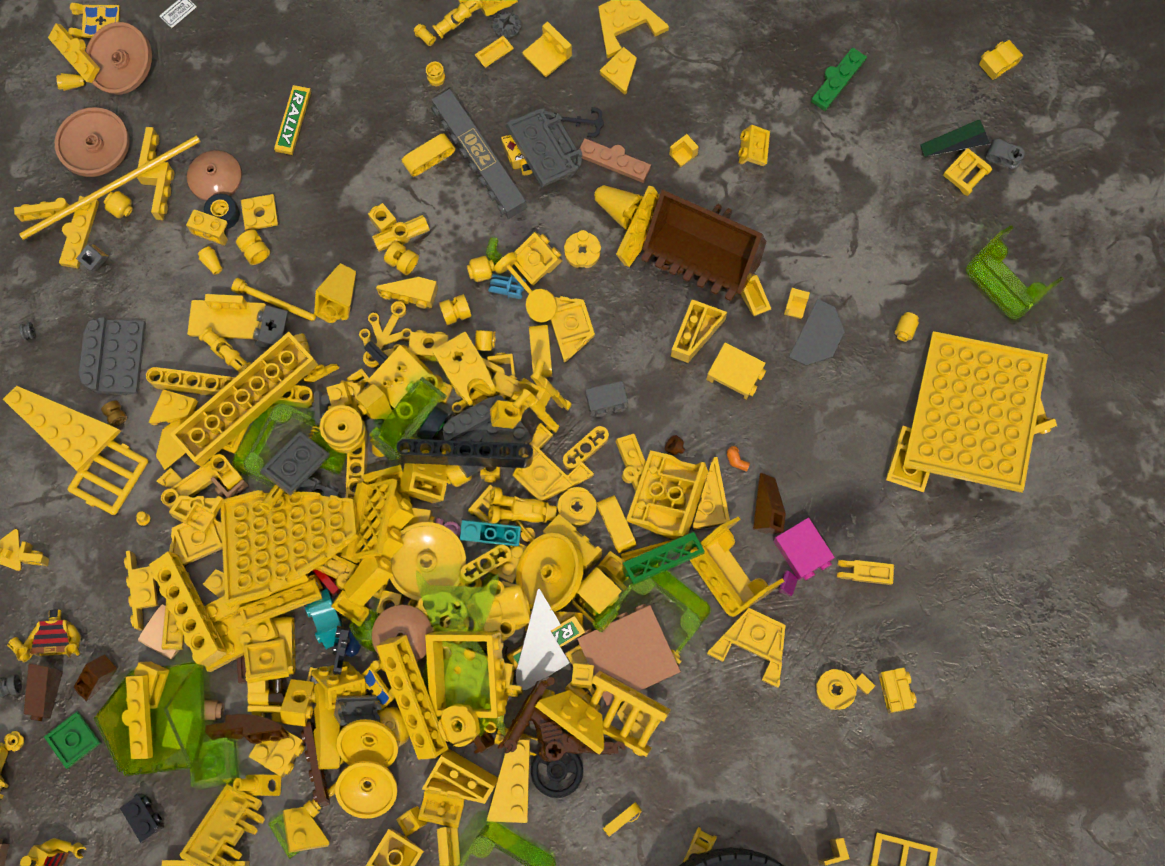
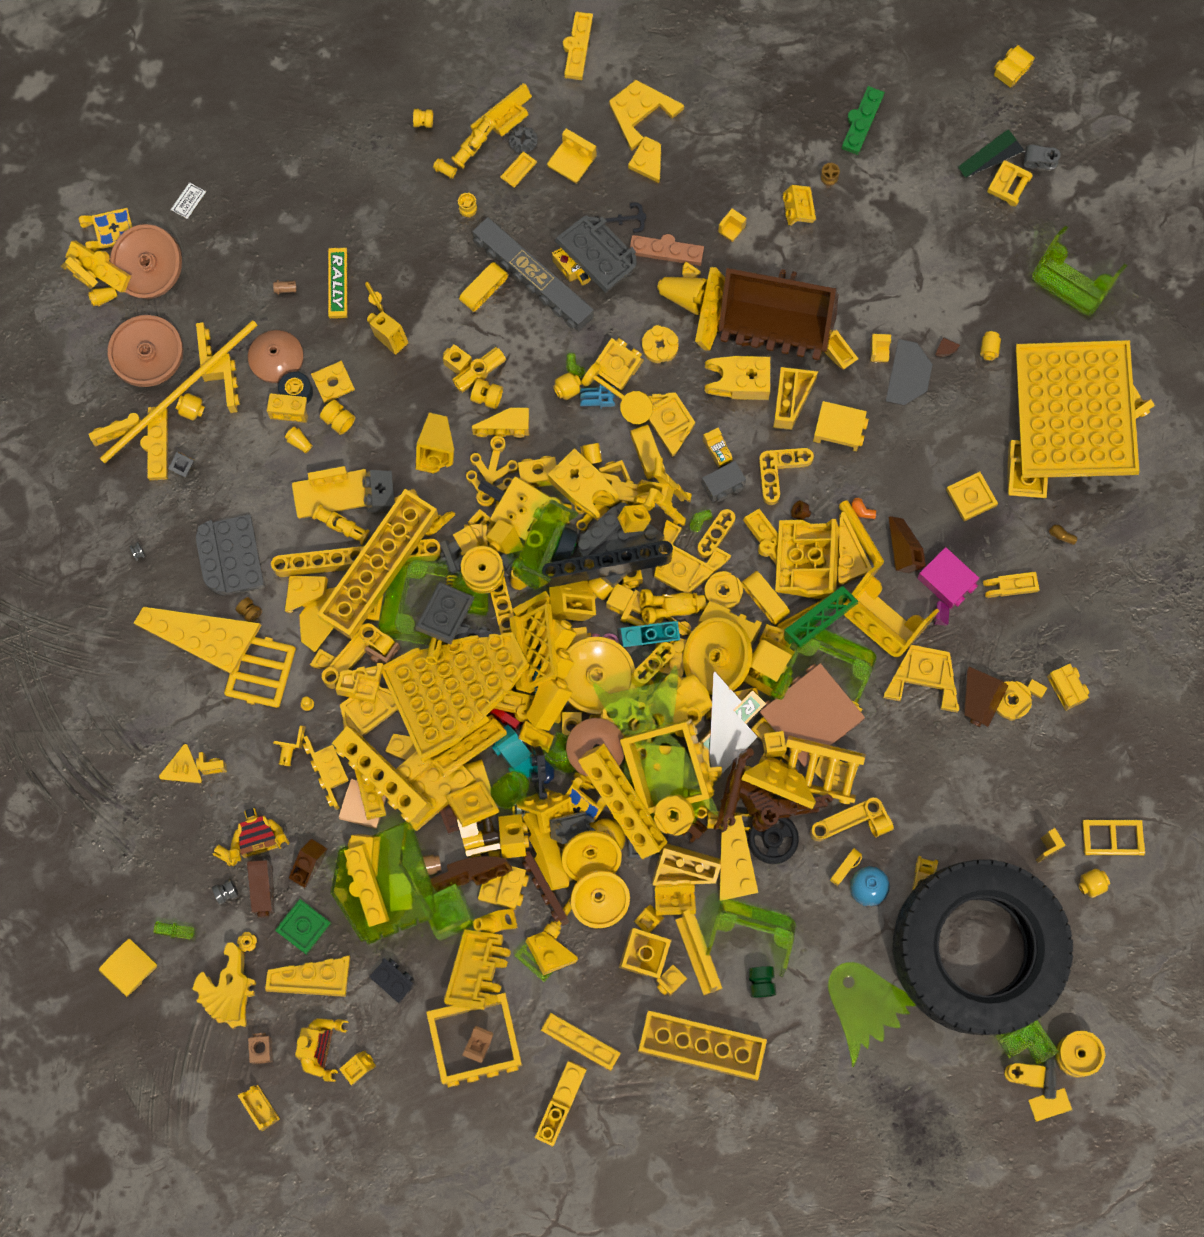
camera: 15 degrees left, 0 degrees up
yellow piece [231,278,316,321] -> none
yellow wheel [439,294,472,325] -> none
none -> yellow wing [61,256,98,289]
none -> yellow wing [265,956,350,997]
none -> medium nougat pin [273,280,296,295]
none -> yellow bracket [273,725,306,766]
none -> yellow piece [365,281,384,312]
none -> yellow torso [367,312,409,355]
none -> clear neon green piece [491,771,529,809]
none -> yellow brick [606,584,634,615]
none -> yellow tile [682,262,701,278]
none -> clear neon green arm [689,509,713,532]
none -> yellow leg [703,427,733,467]
none -> yellow brick [704,356,770,400]
none -> yellow beam [759,448,814,505]
none -> yellow piece [810,798,894,842]
none -> pearl gold wheel [820,163,840,186]
none -> yellow axle [839,500,884,566]
none -> dark azure cylinder [850,866,890,906]
none -> reddish brown tile [935,338,960,357]
none -> yellow plate [946,472,998,521]
none -> reddish brown slope [965,667,1009,727]
none -> pearl gold arm [1049,524,1078,545]

